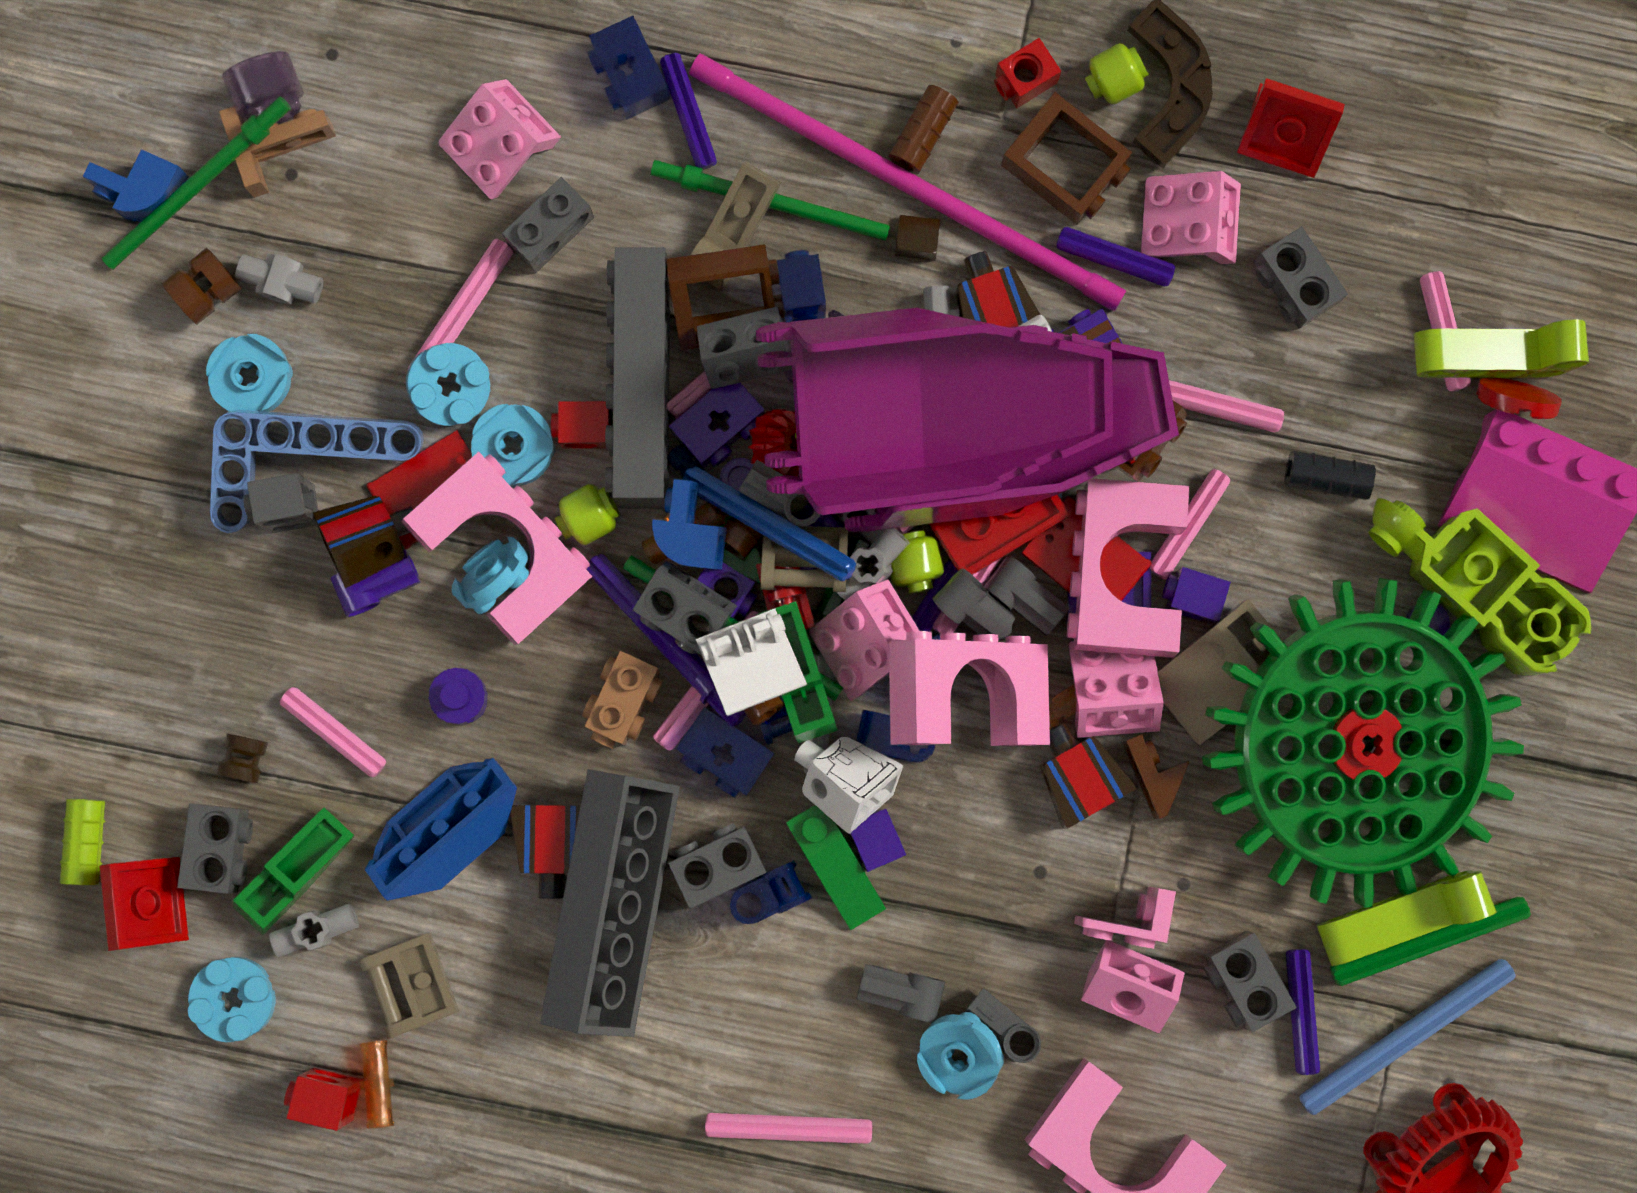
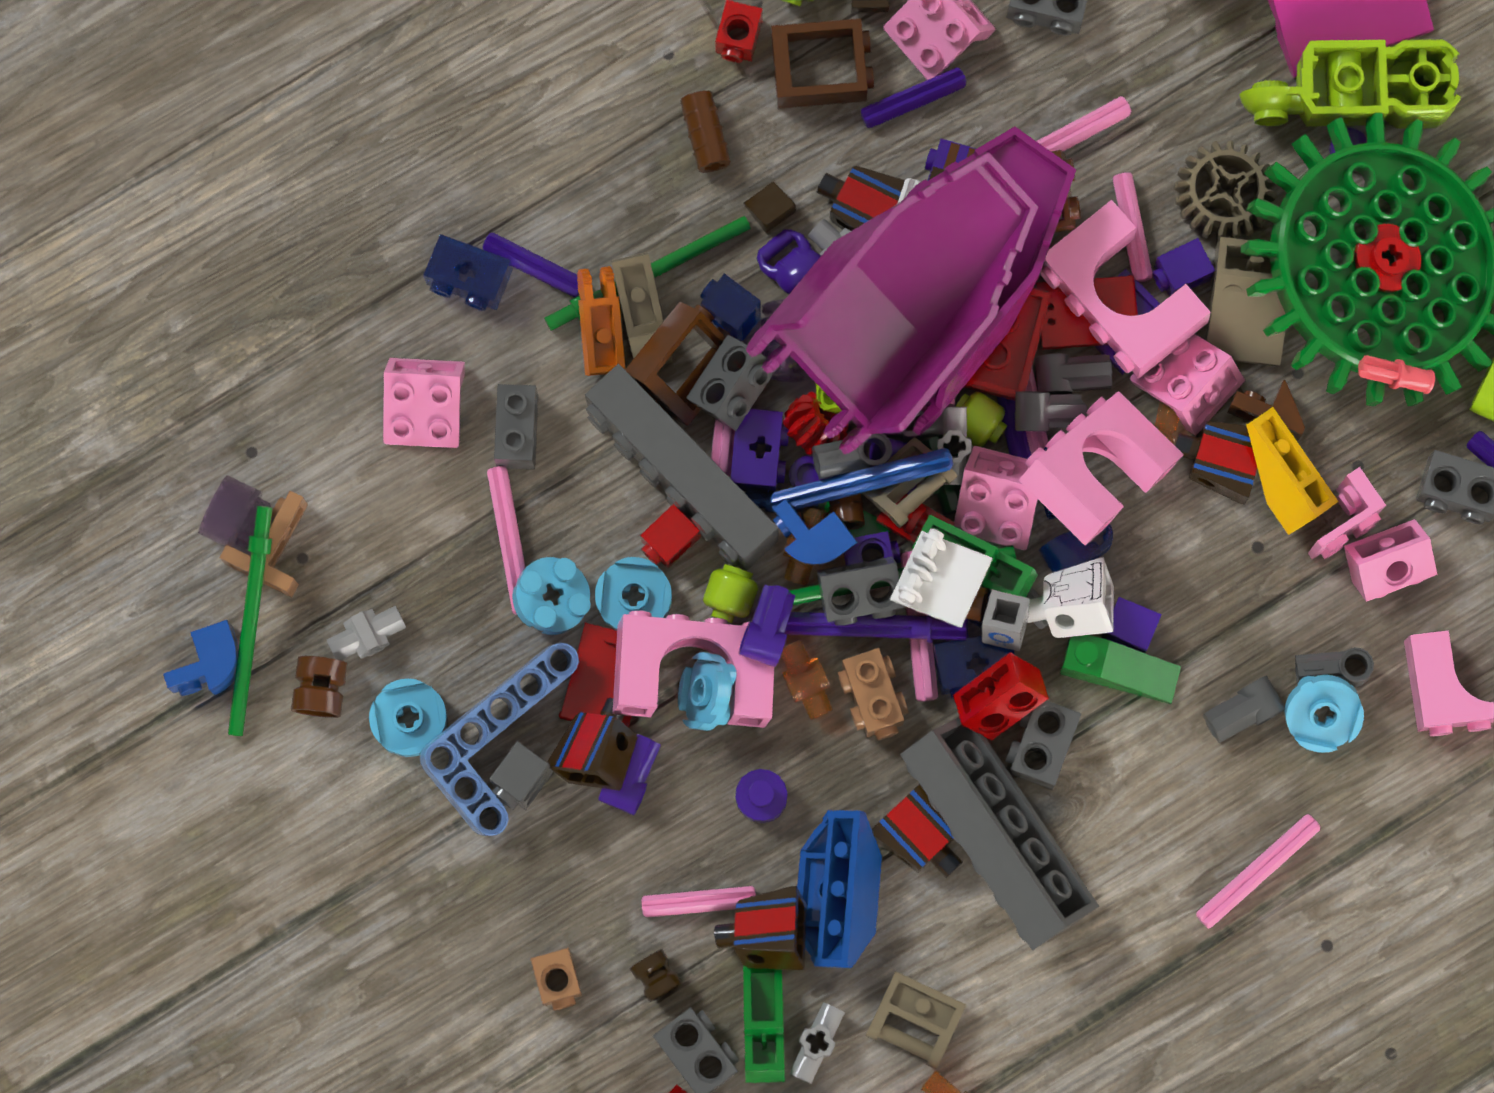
camera: 40 degrees left, 5 degrees down
dark pink piece [689,53,1127,312] -> none
clear blue piece [729,860,812,924] -> none
black axle [1284,451,1376,500] -> none
none -> medium nougat brick [530,948,583,1011]
none -> orange hinge [577,266,625,376]
none -> dark brown torso [714,886,807,970]
none -> dark purple piece [738,585,795,667]
none -> dark purple piece [756,229,821,294]
none -> clear orange axle [781,640,833,720]
none -> red brick [953,653,1049,741]
none -> light grey brick [982,590,1030,651]
none -> dark tan gear [1174,140,1277,241]
none -> yellow slope [1247,407,1339,535]
none -> coral axle [1358,355,1435,394]

